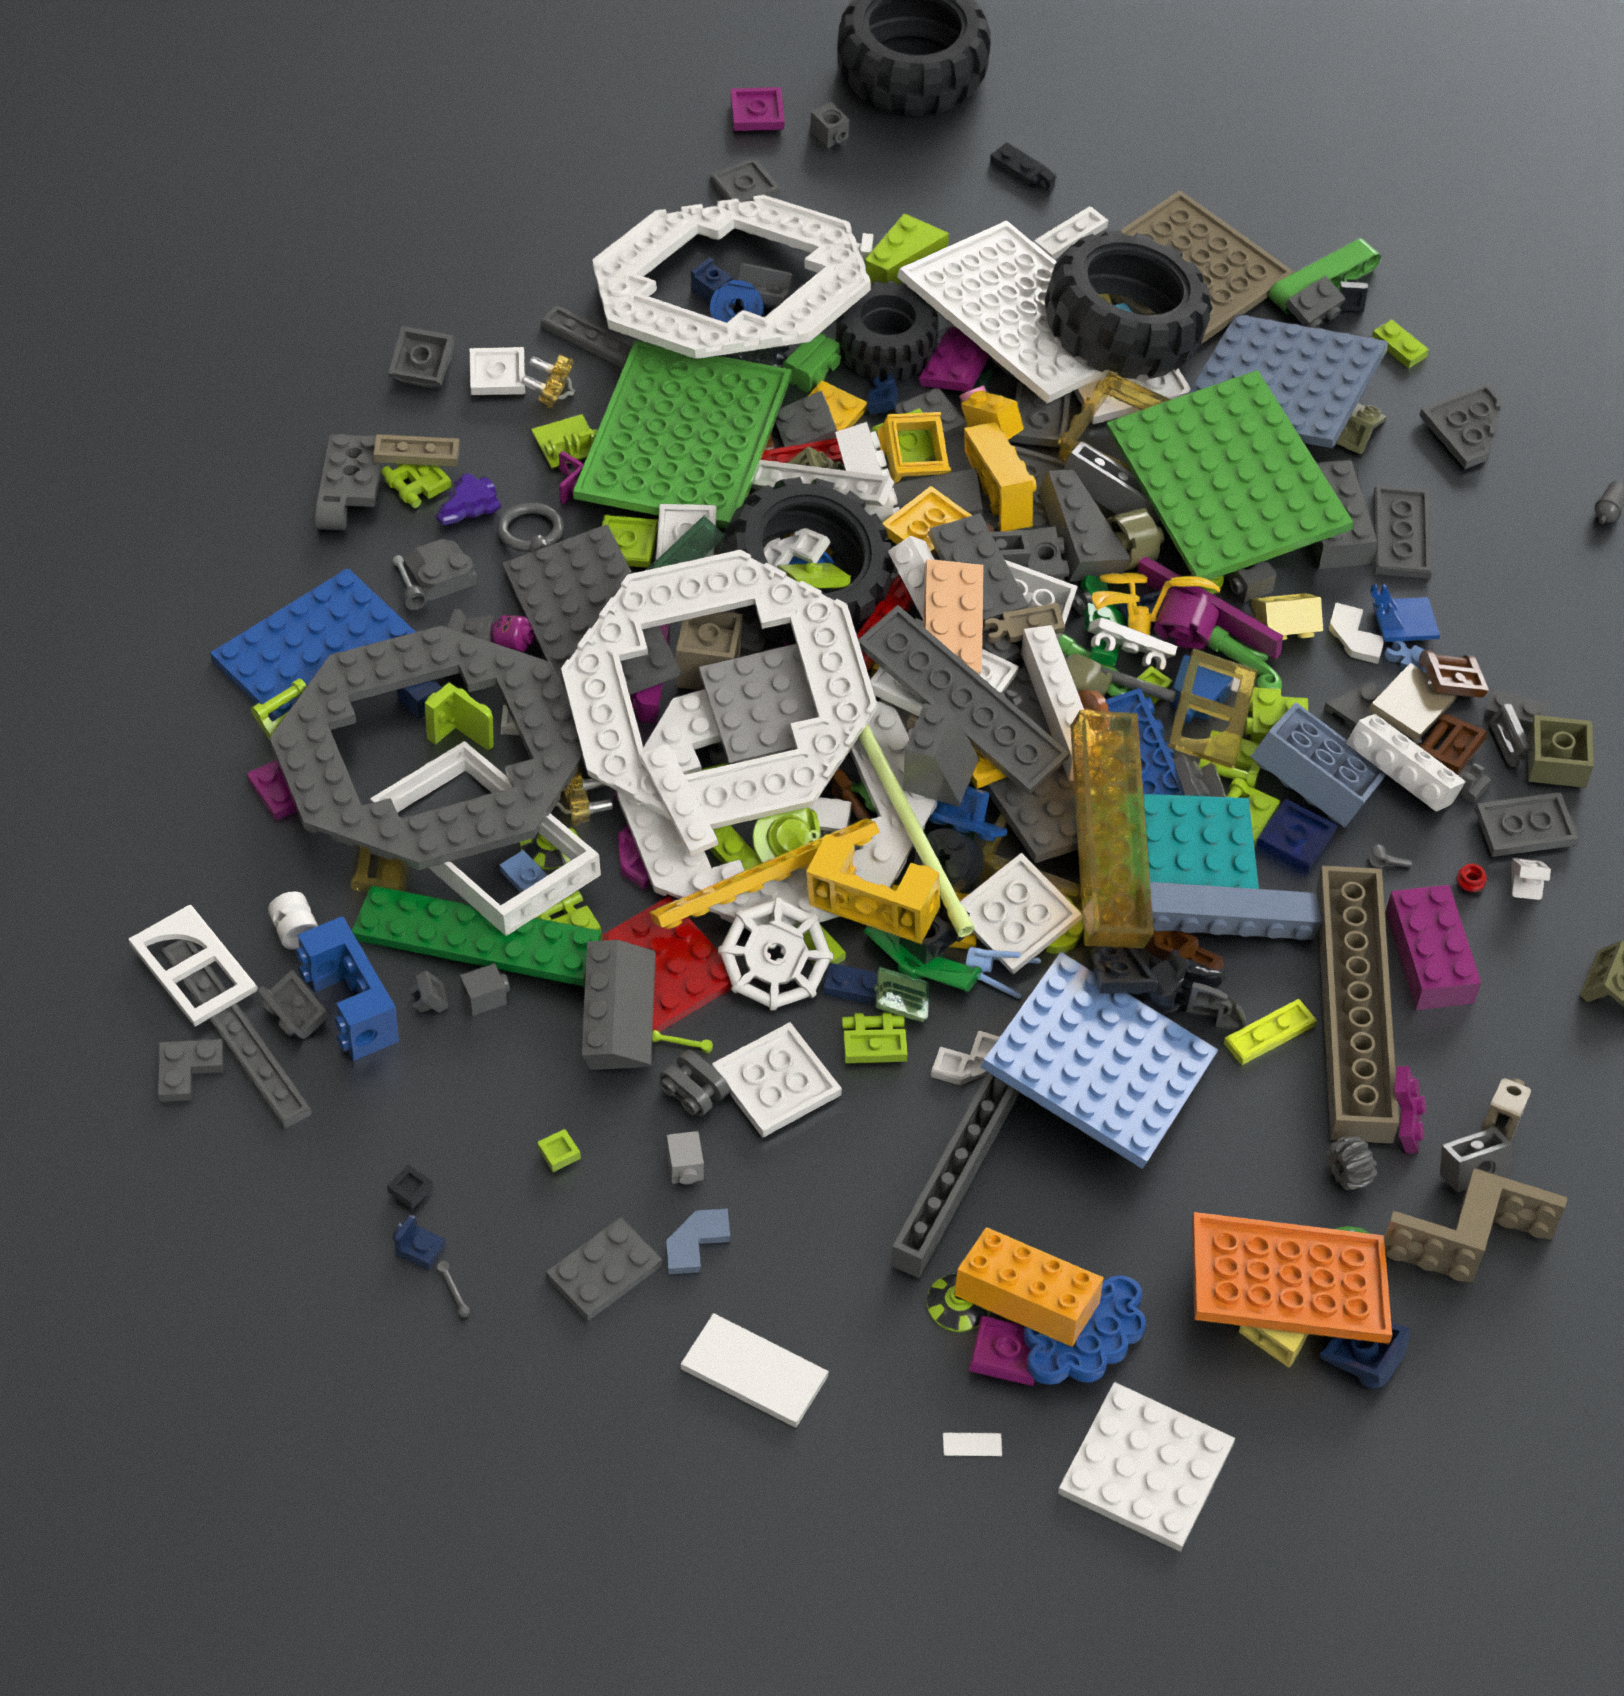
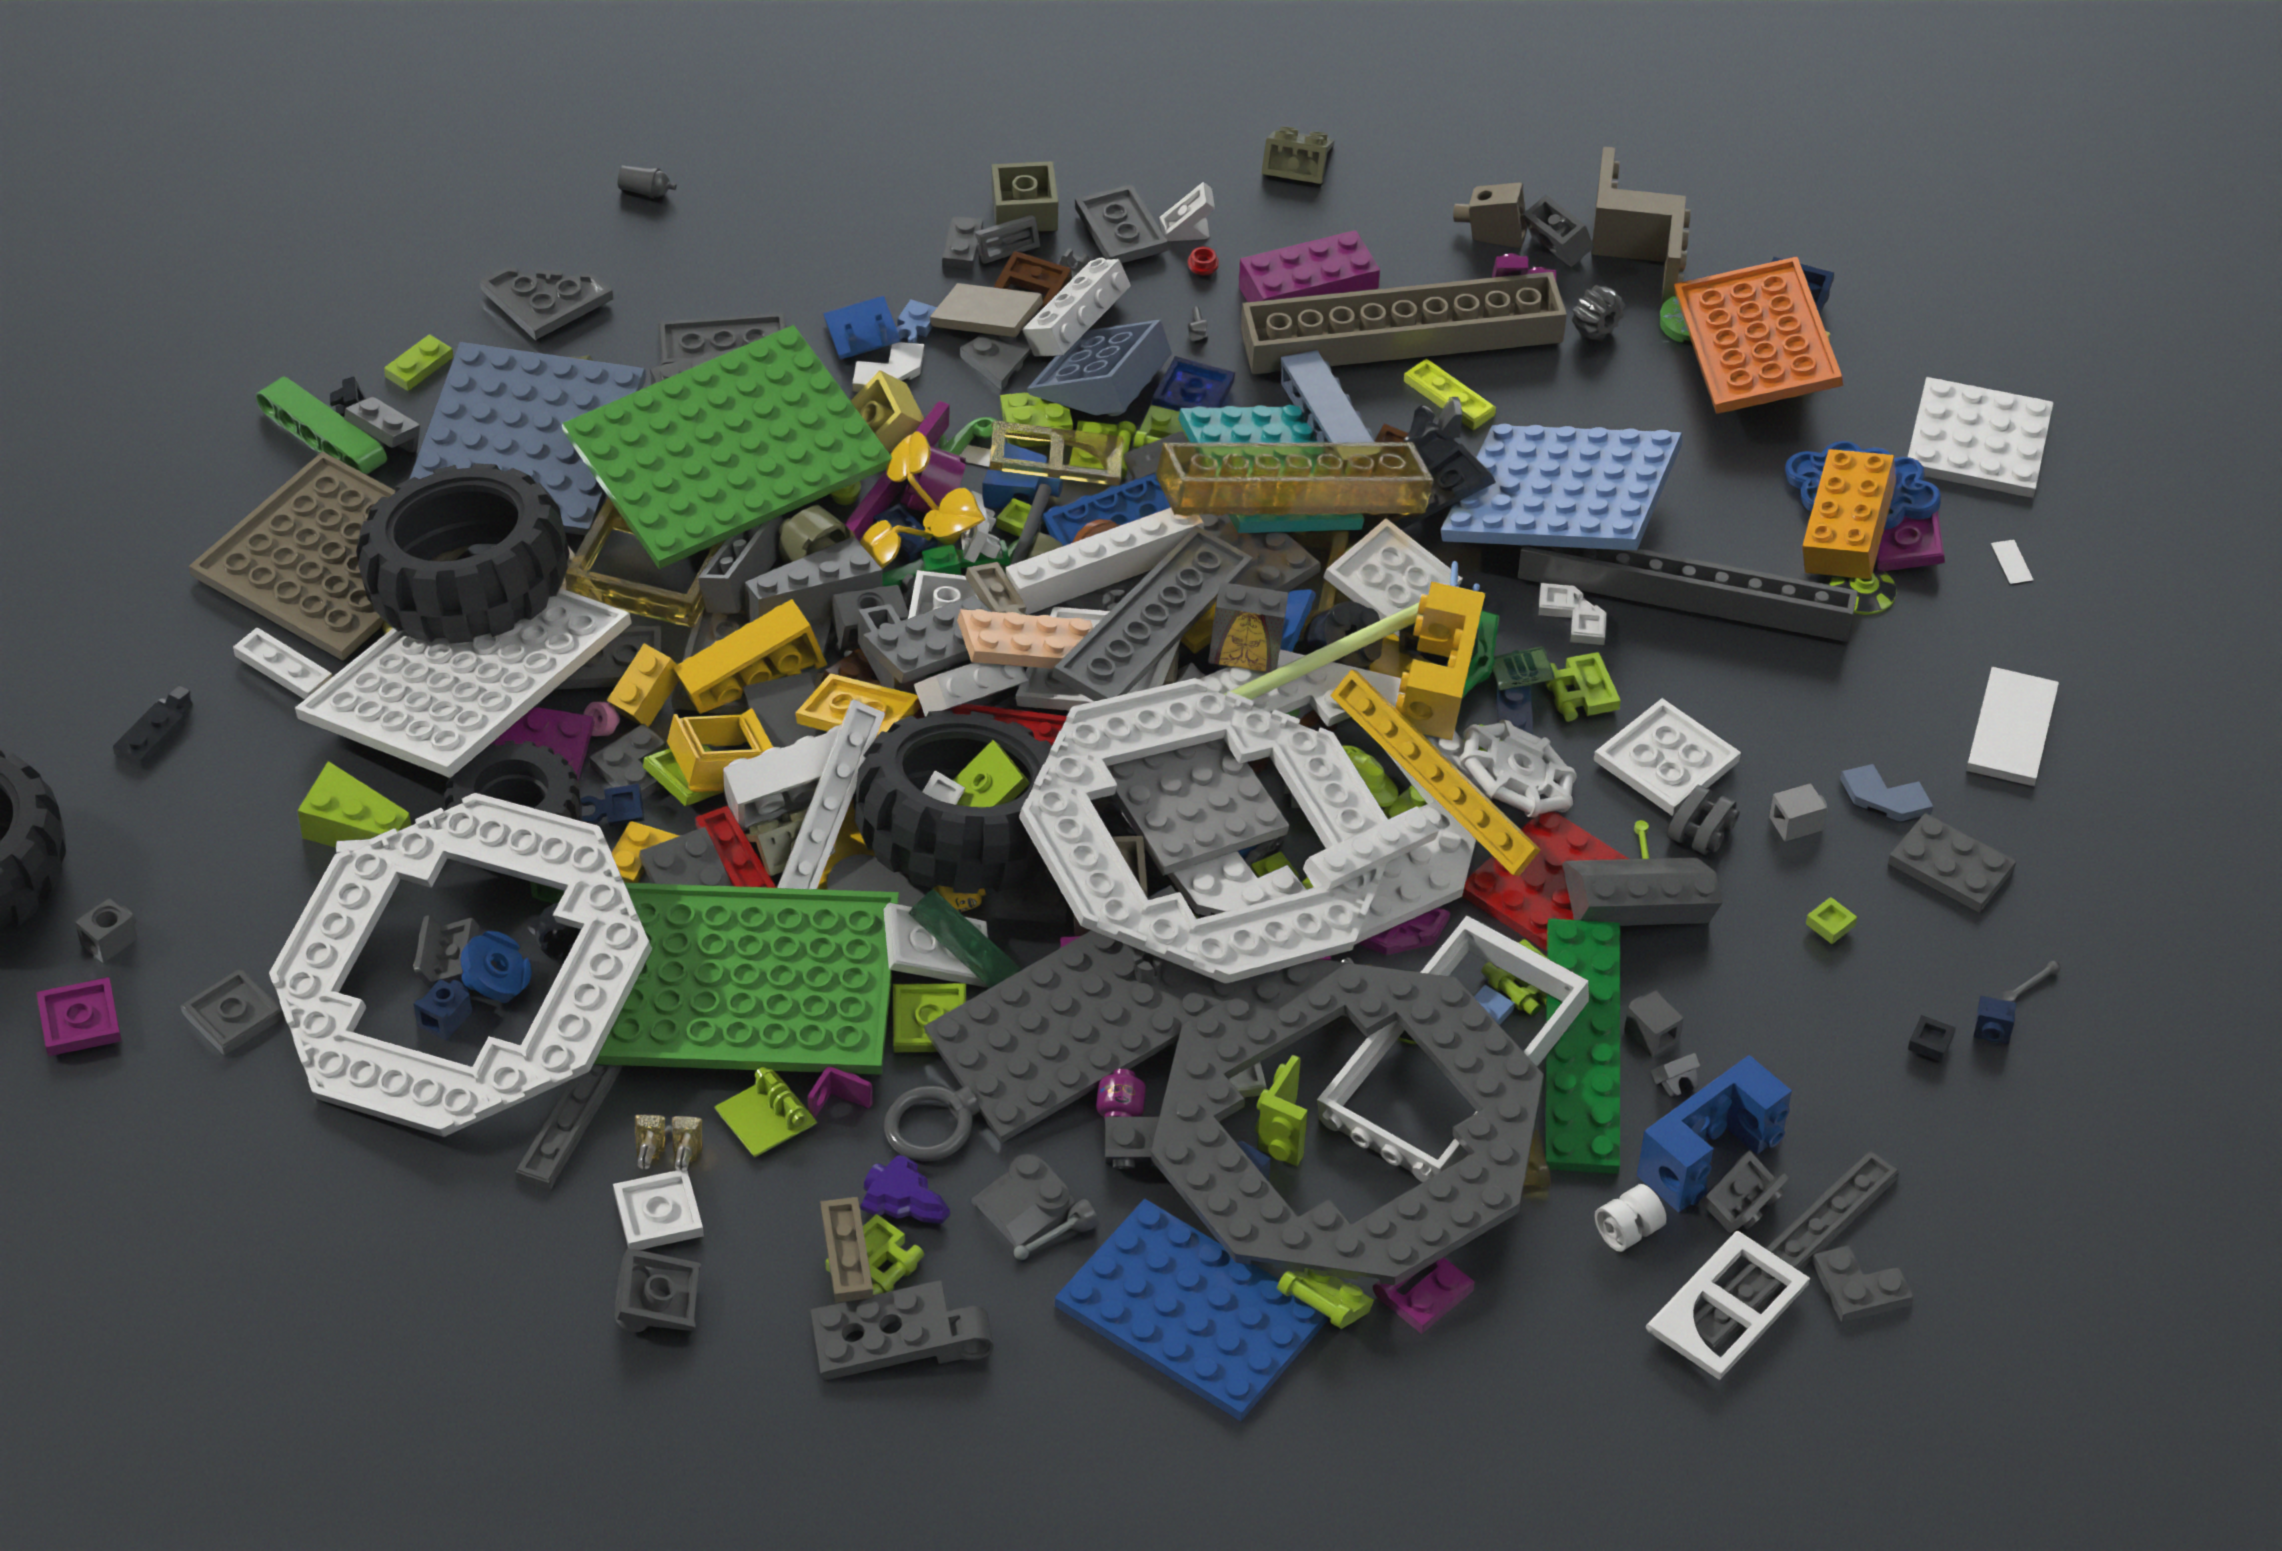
camera: 100 degrees left, 5 degrees down
reddish brown plate [1419,650,1489,698] -> none

